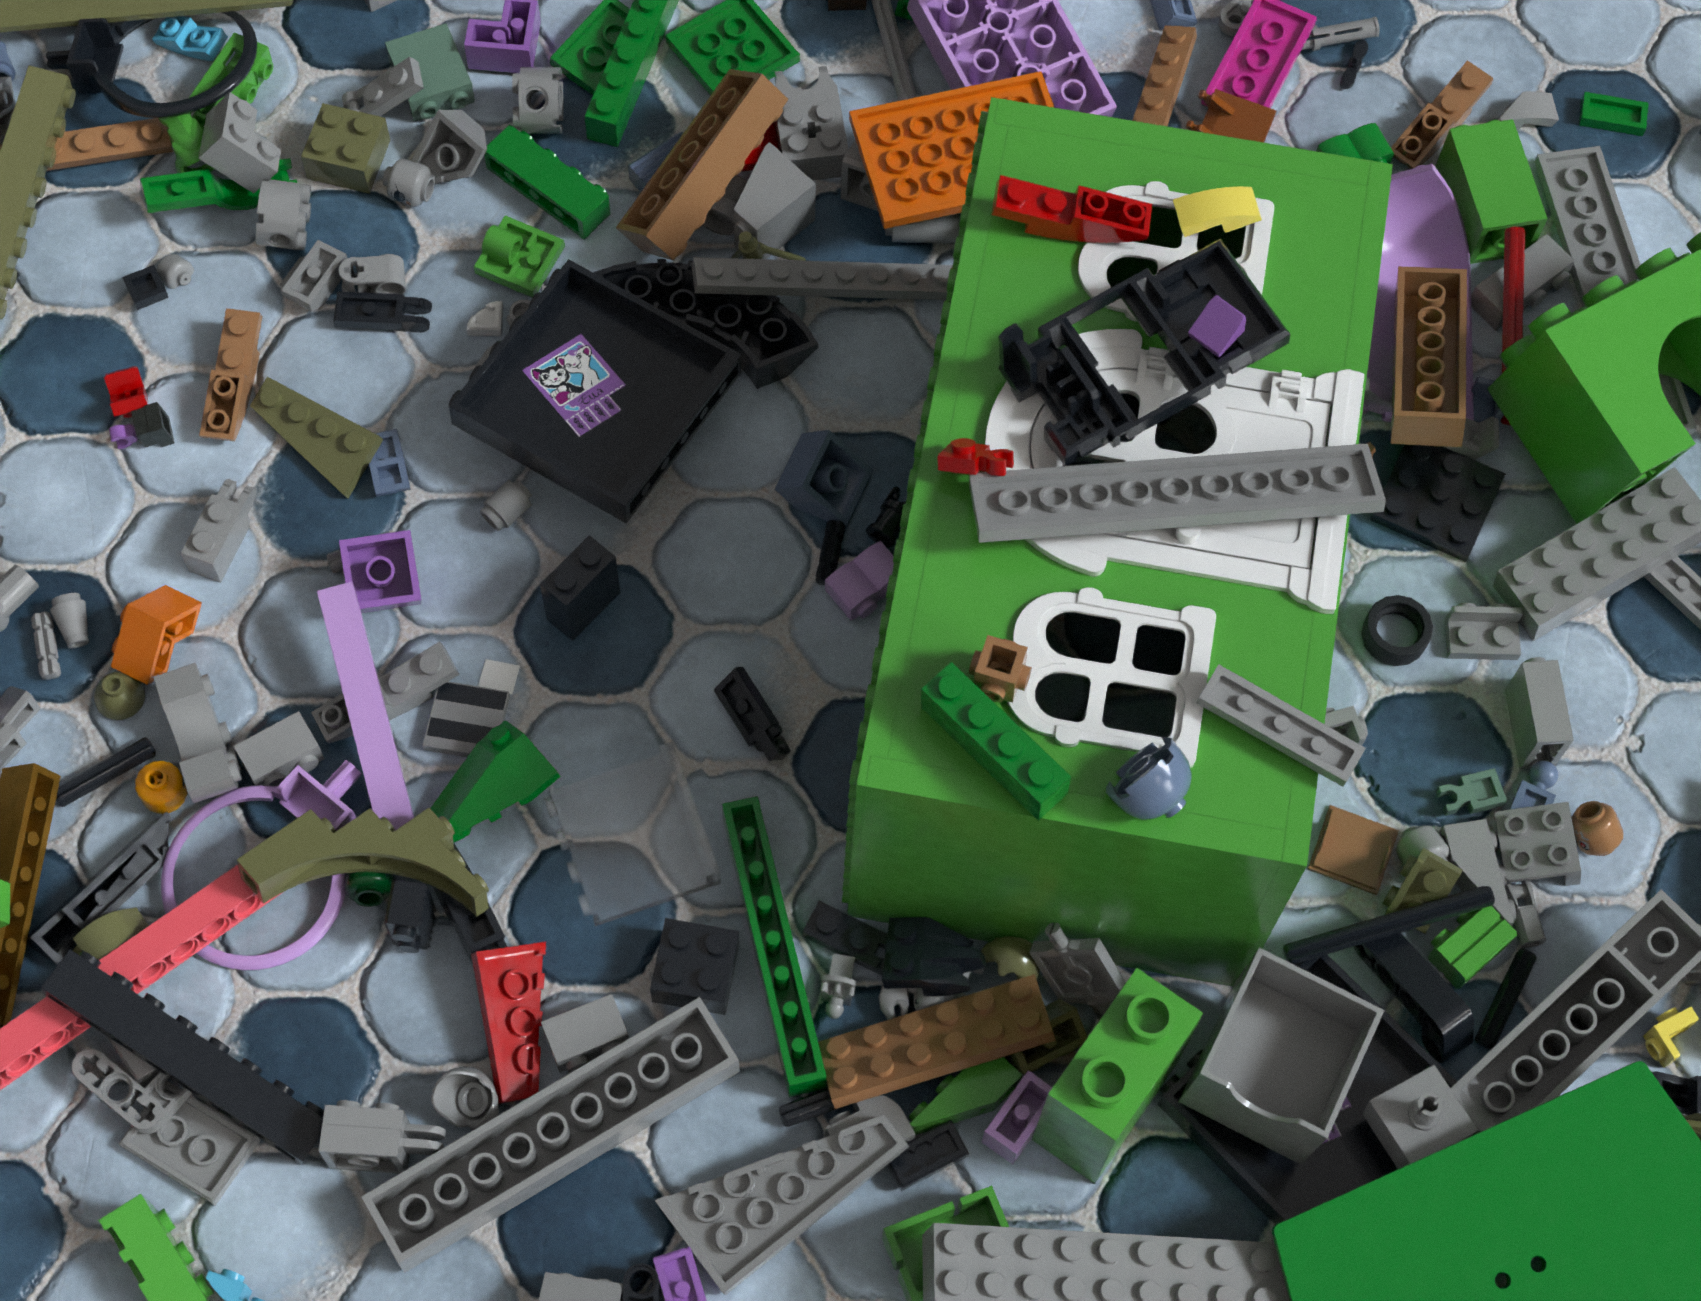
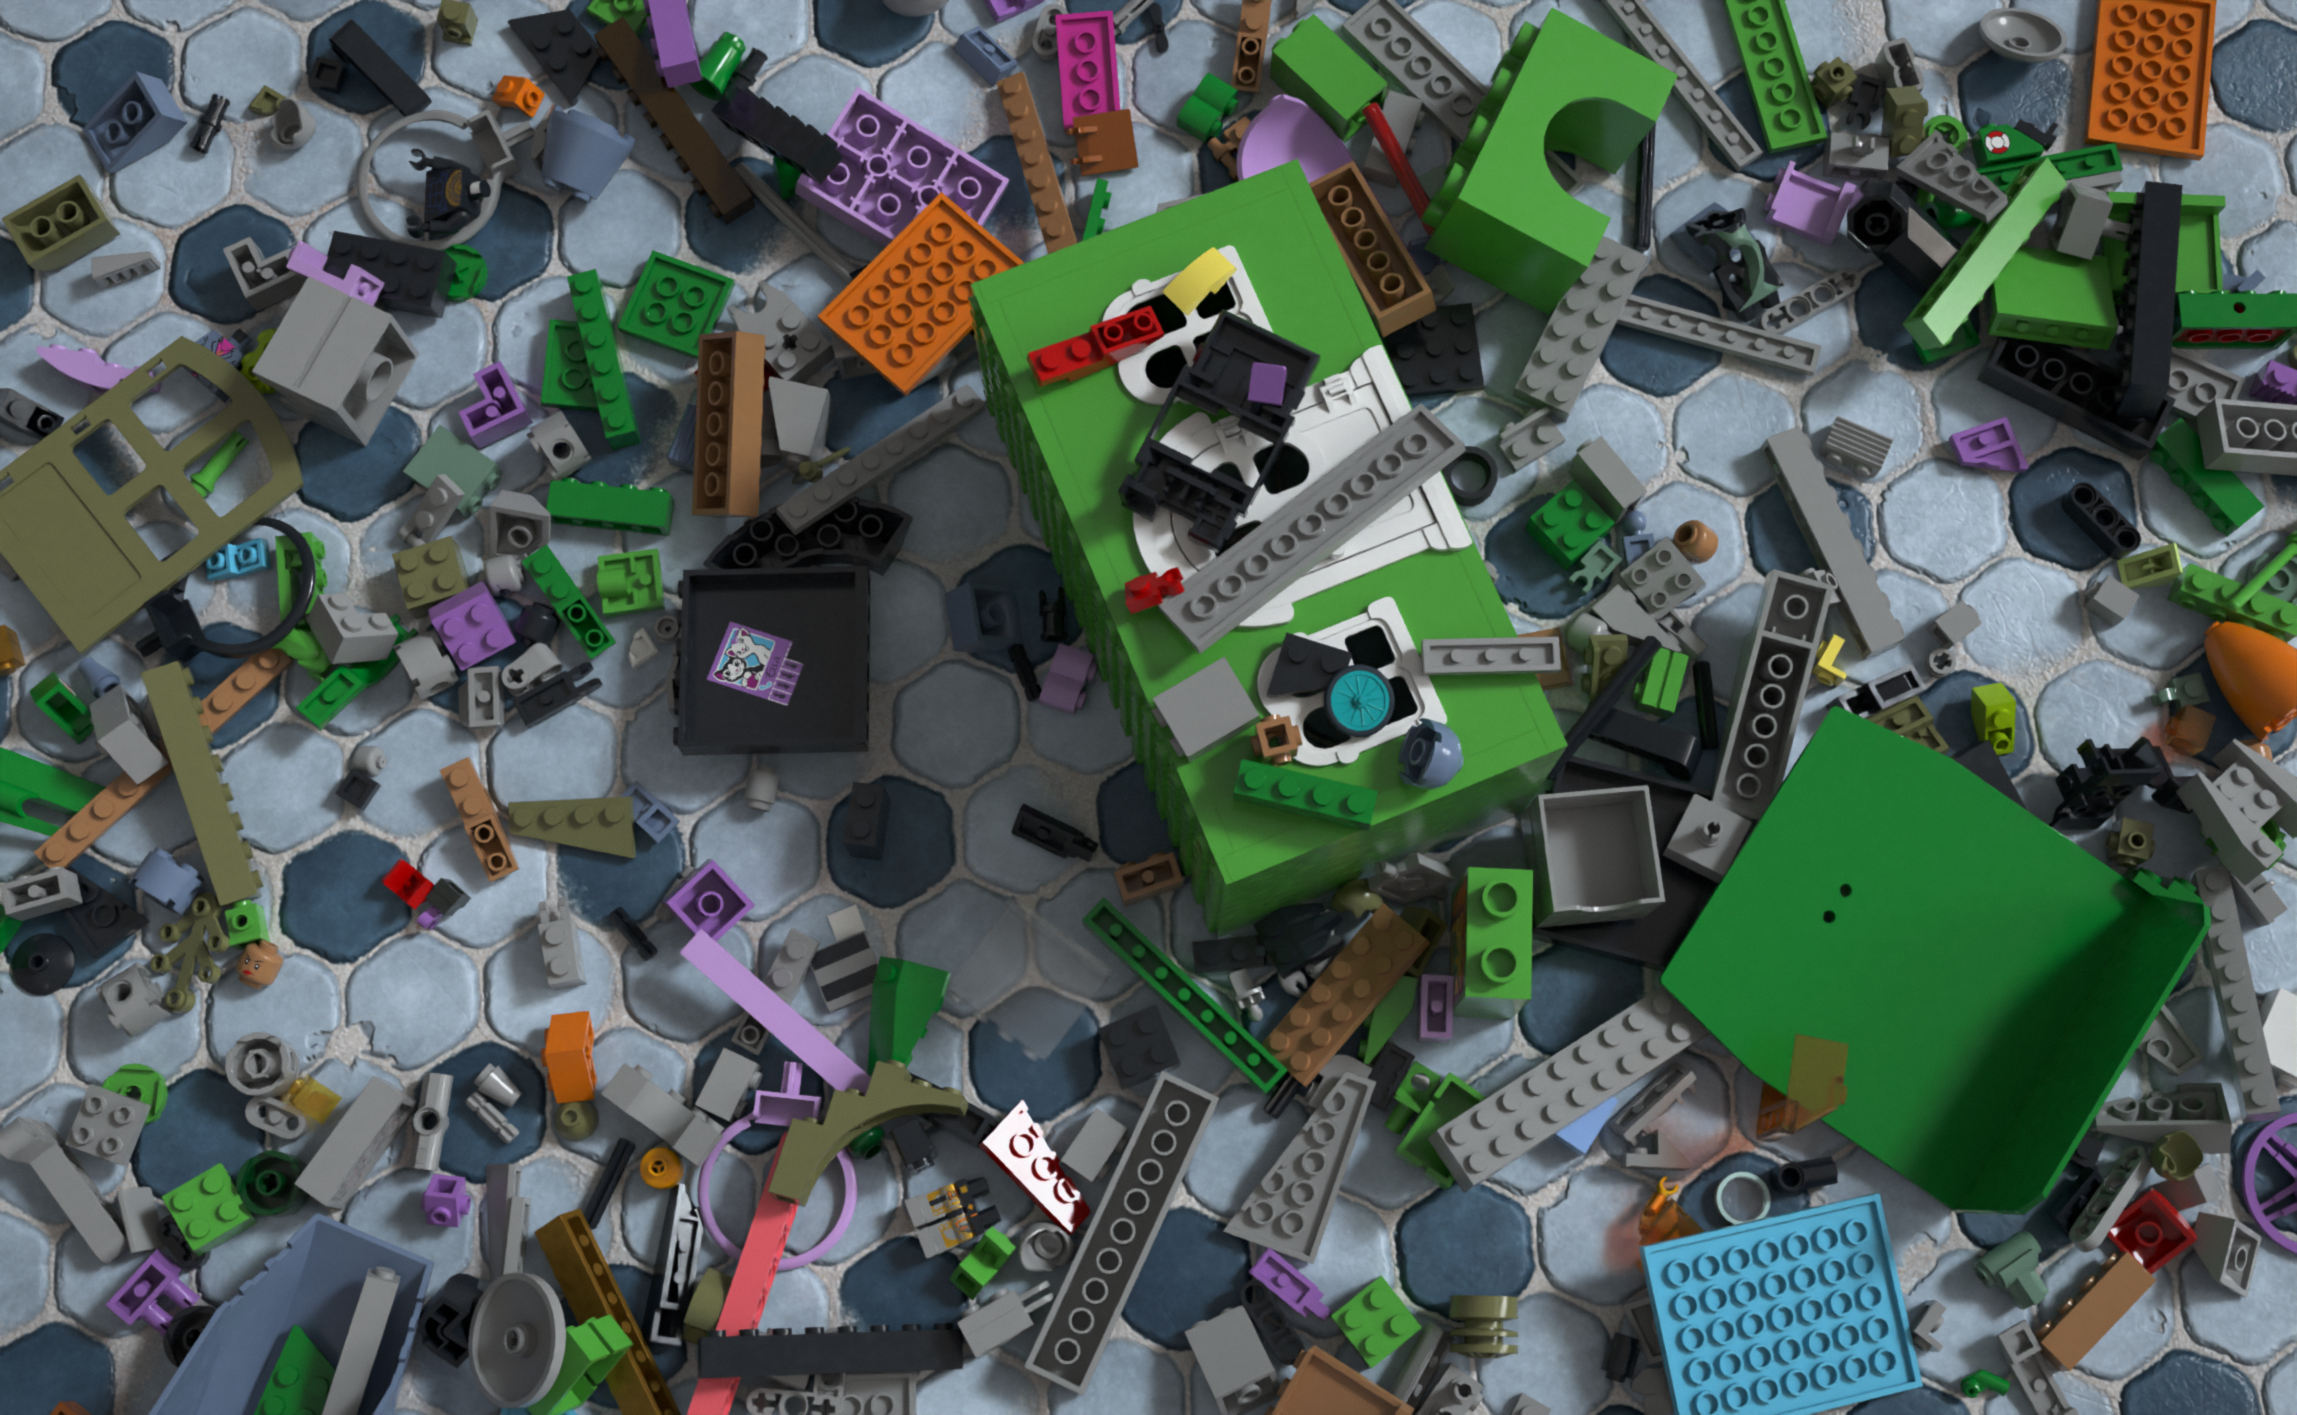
camera: 30 degrees left, 10 degrees up
none -> medium lavender brick [428,581,516,671]
none -> black head [514,601,560,647]
none -> green slope [521,544,617,660]
none -> black axle [609,907,658,961]
none -> hips [904,1177,1002,1260]
none -> bright green brick [949,1226,1016,1301]
none -> medium nougat brick [1114,852,1183,907]
none -> light grey brick [1152,656,1261,762]
none -> black wing [1266,633,1352,698]
none -> teal wheel [1324,664,1395,737]
none -> bright green bracket [1384,1061,1441,1135]
none -> green brick [1525,480,1615,571]

